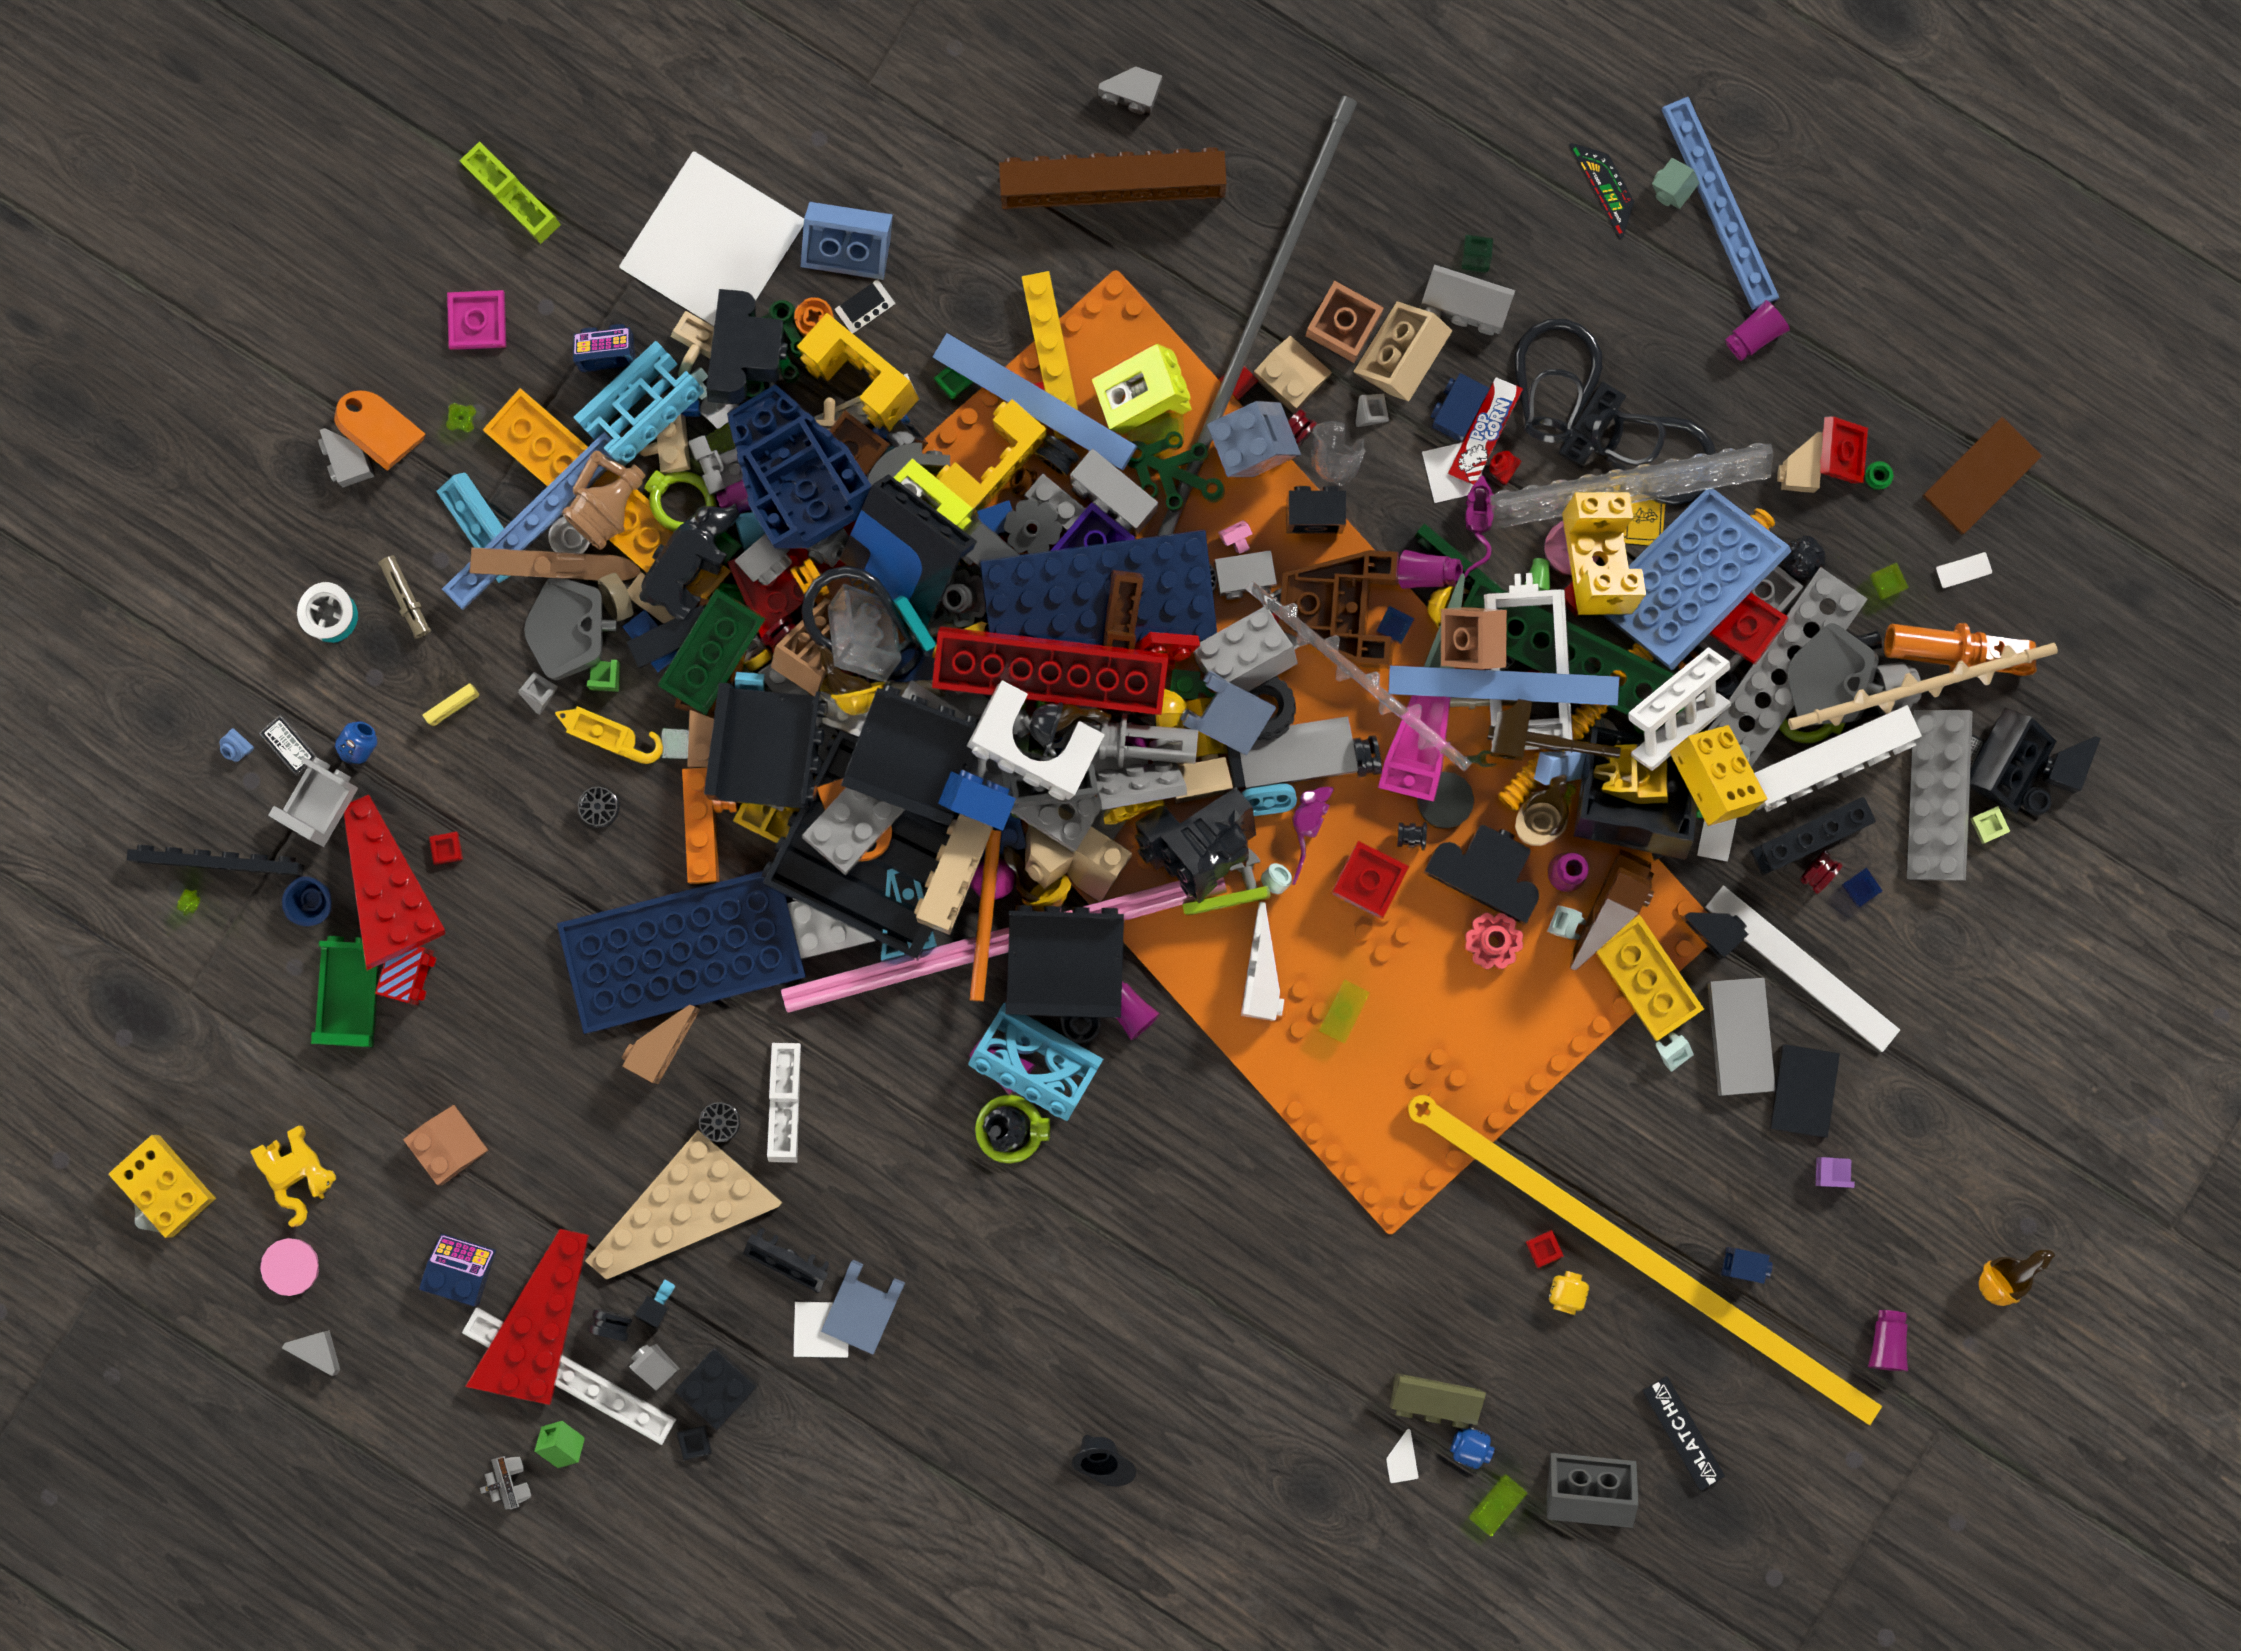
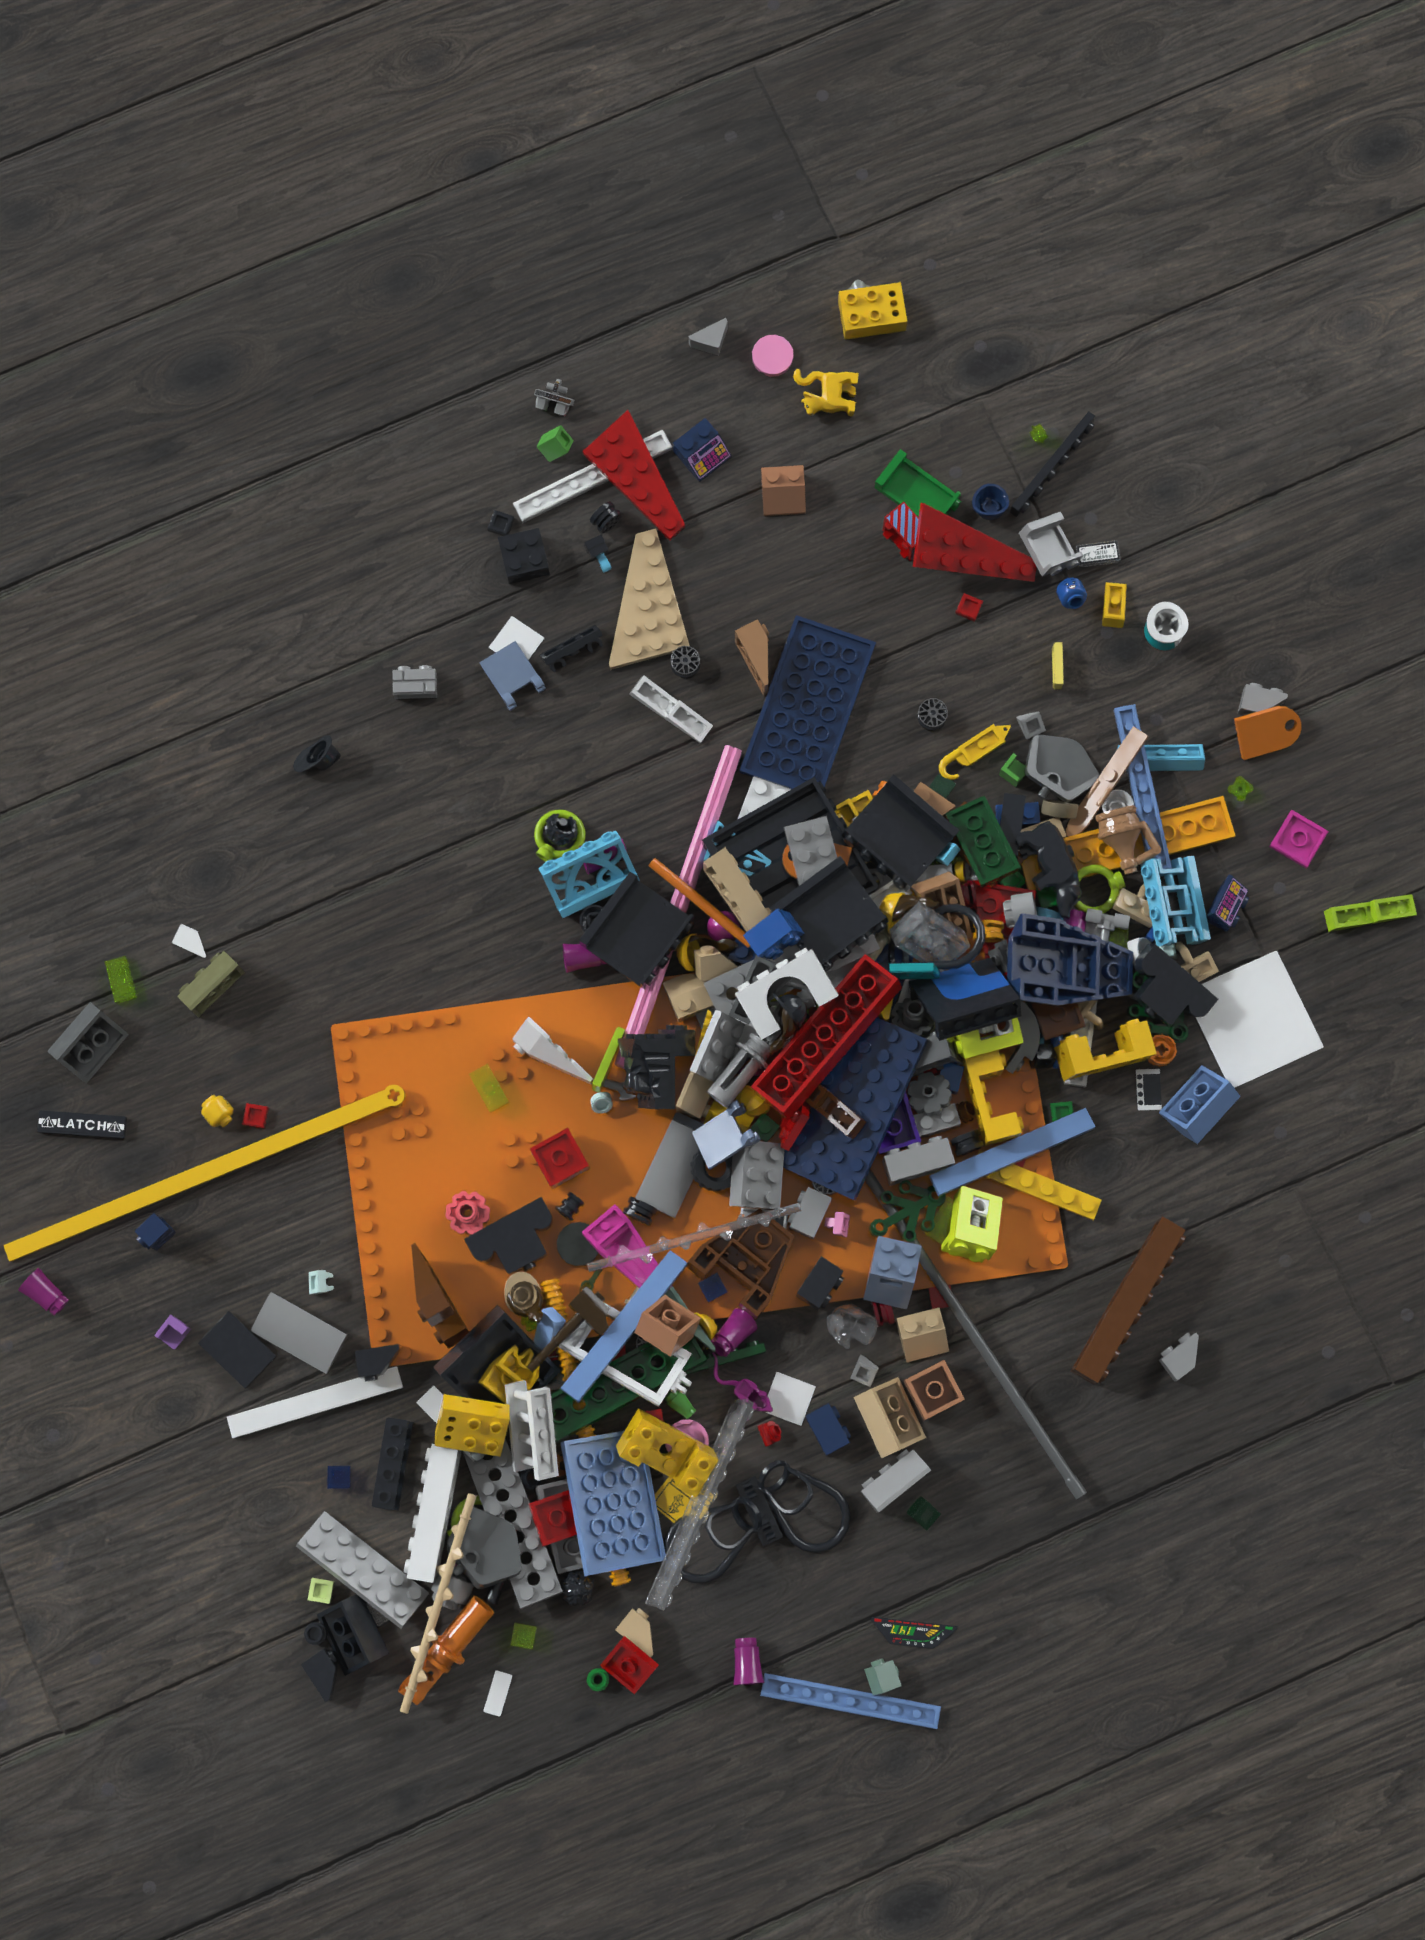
camera: 130 degrees right, 5 degrees down
medium blue plate [219,728,254,761] -> none
dark tan pin [378,555,431,639] -> none
light grey slope [629,1344,680,1390] -> none
orange brick [682,768,719,885] -> none
medium azure plate [1241,783,1297,816] -> none
magenta animal [1292,787,1334,885] -> none
sticker [1448,378,1523,485] -> none
blue head [1450,1427,1495,1469] -> none
light aqua tile [1547,905,1586,940] -> none
magenta plant [1548,852,1589,892] -> none
yellow plate [1596,915,1704,1041] -> none
dark red wheel [1799,850,1843,895] -> none
reddish brown tile [1922,417,2042,535] -> none
piece [1979,1250,2055,1306] -> none
none -> light grey brick [392,665,437,699]
none -> yellow slope [1102,582,1127,628]

